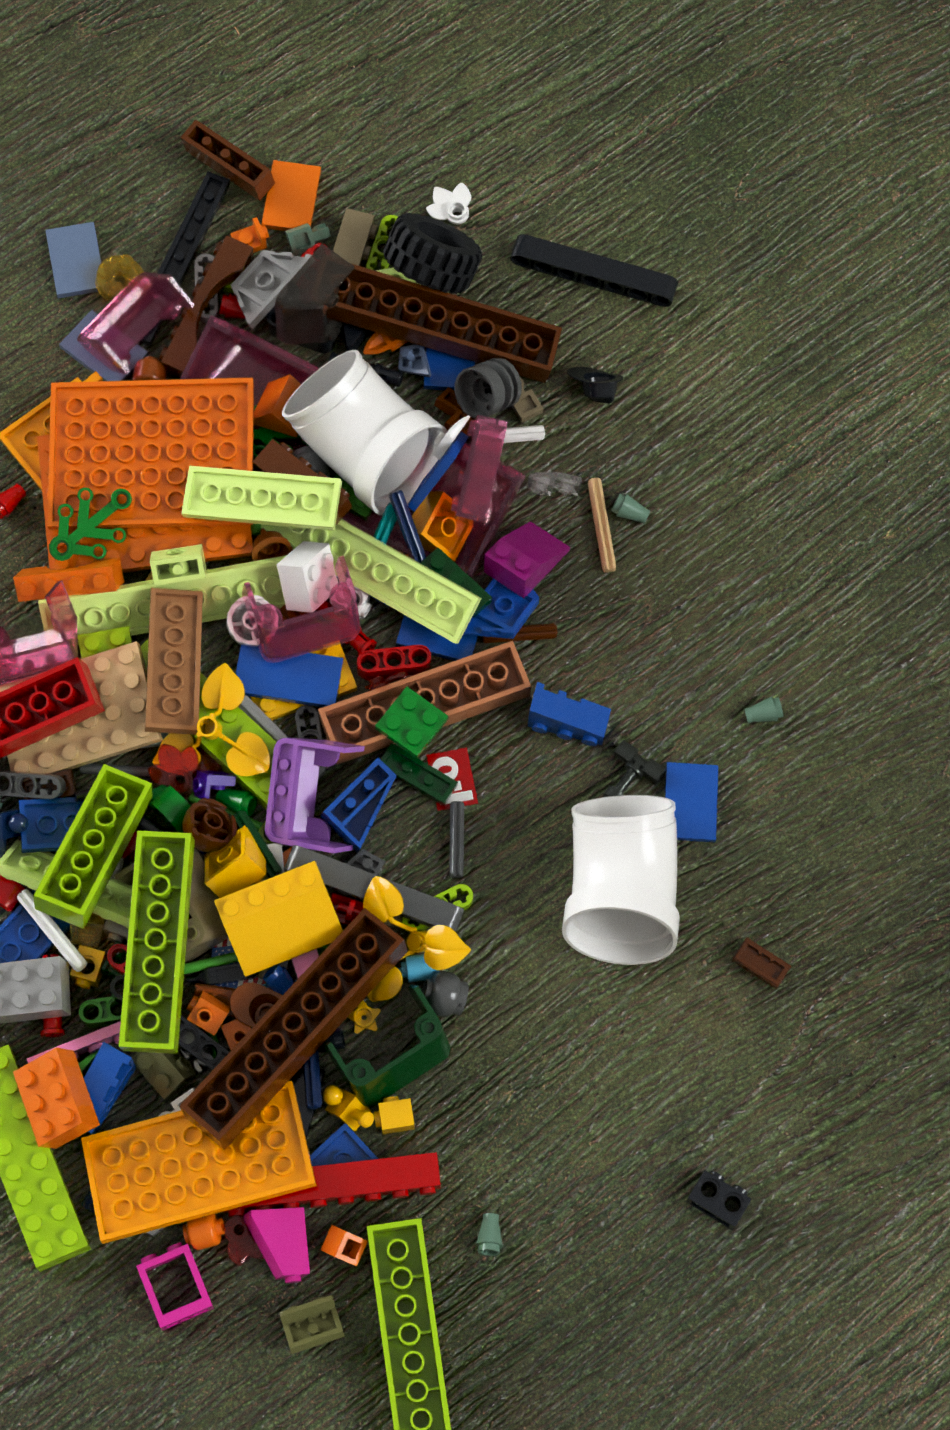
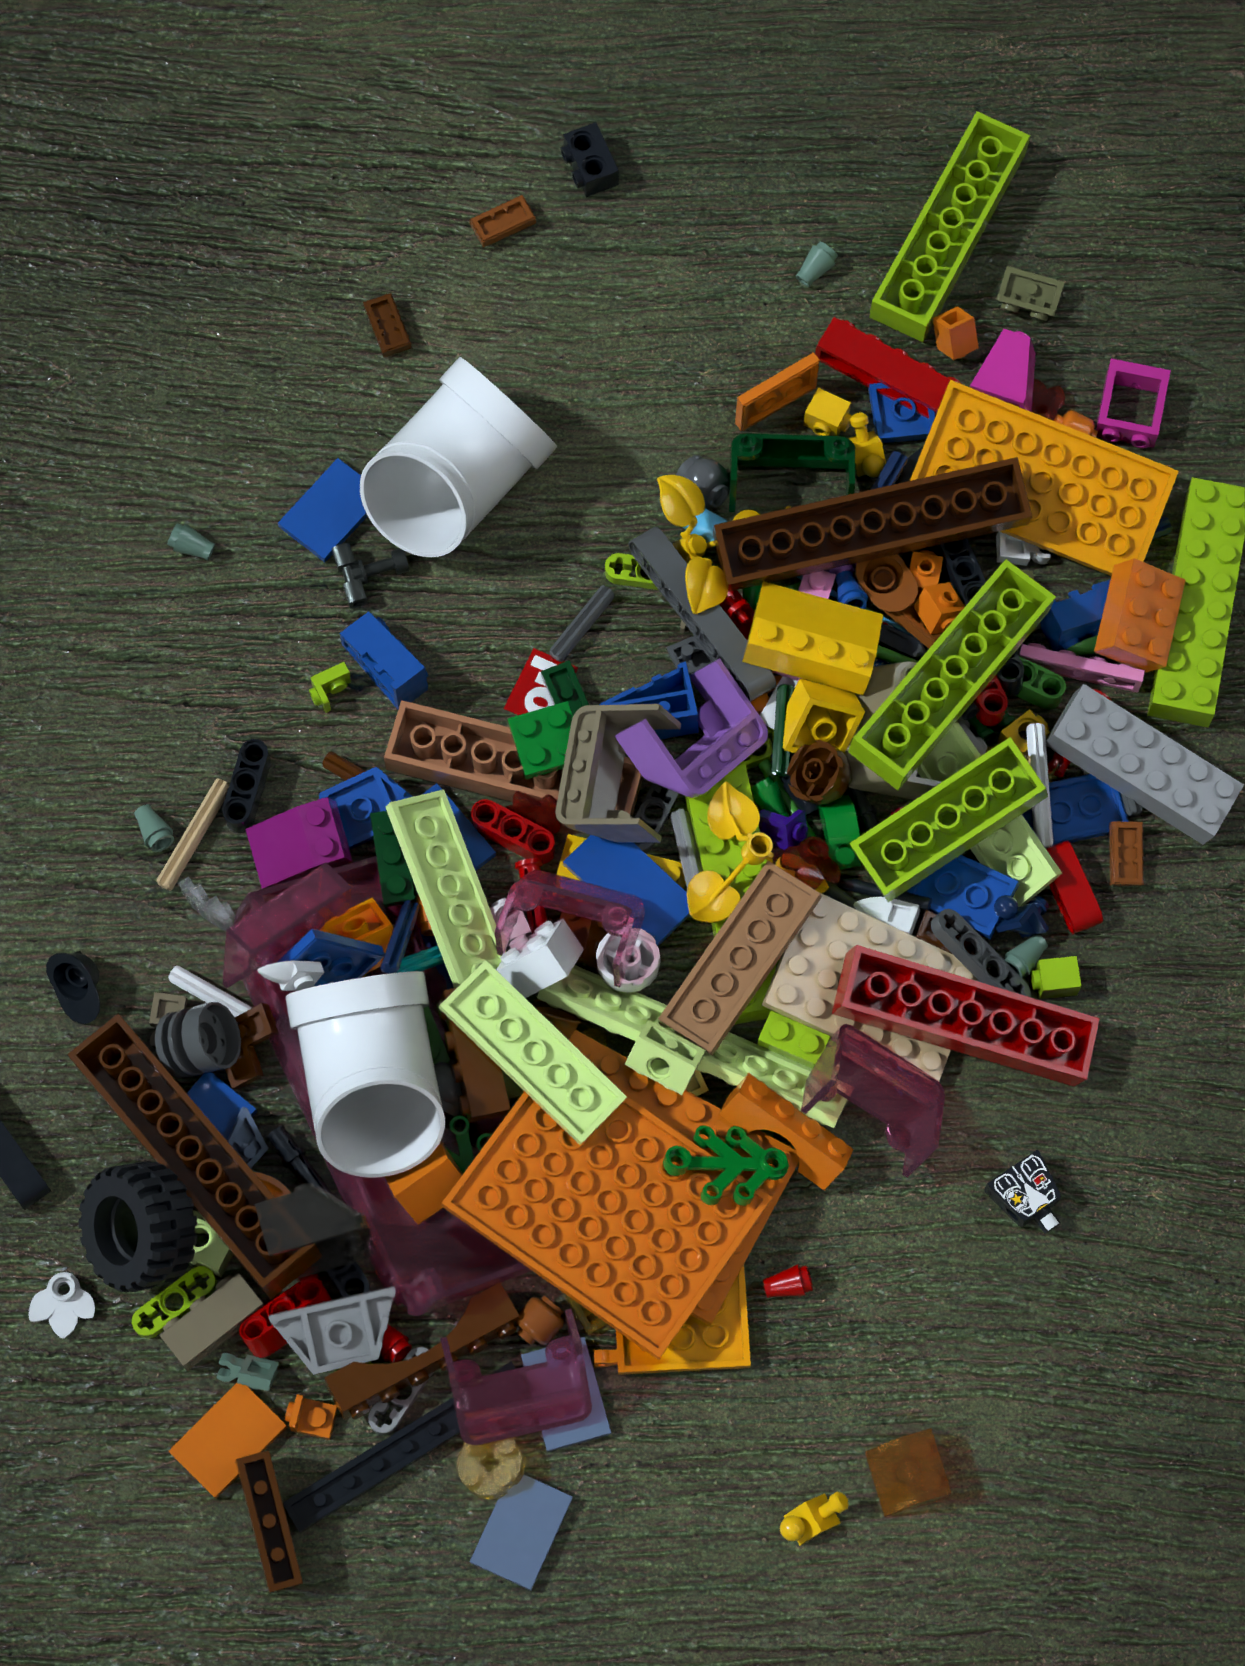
camera: 140 degrees left, 0 degrees up
none -> black beam [222,739,271,833]
none -> lime bracket [308,662,351,713]
none -> dark orange plate [469,195,536,248]
none -> dark tan windscreen [555,704,681,842]
none -> orange tile [735,352,820,431]
none -> white plate [854,897,921,935]

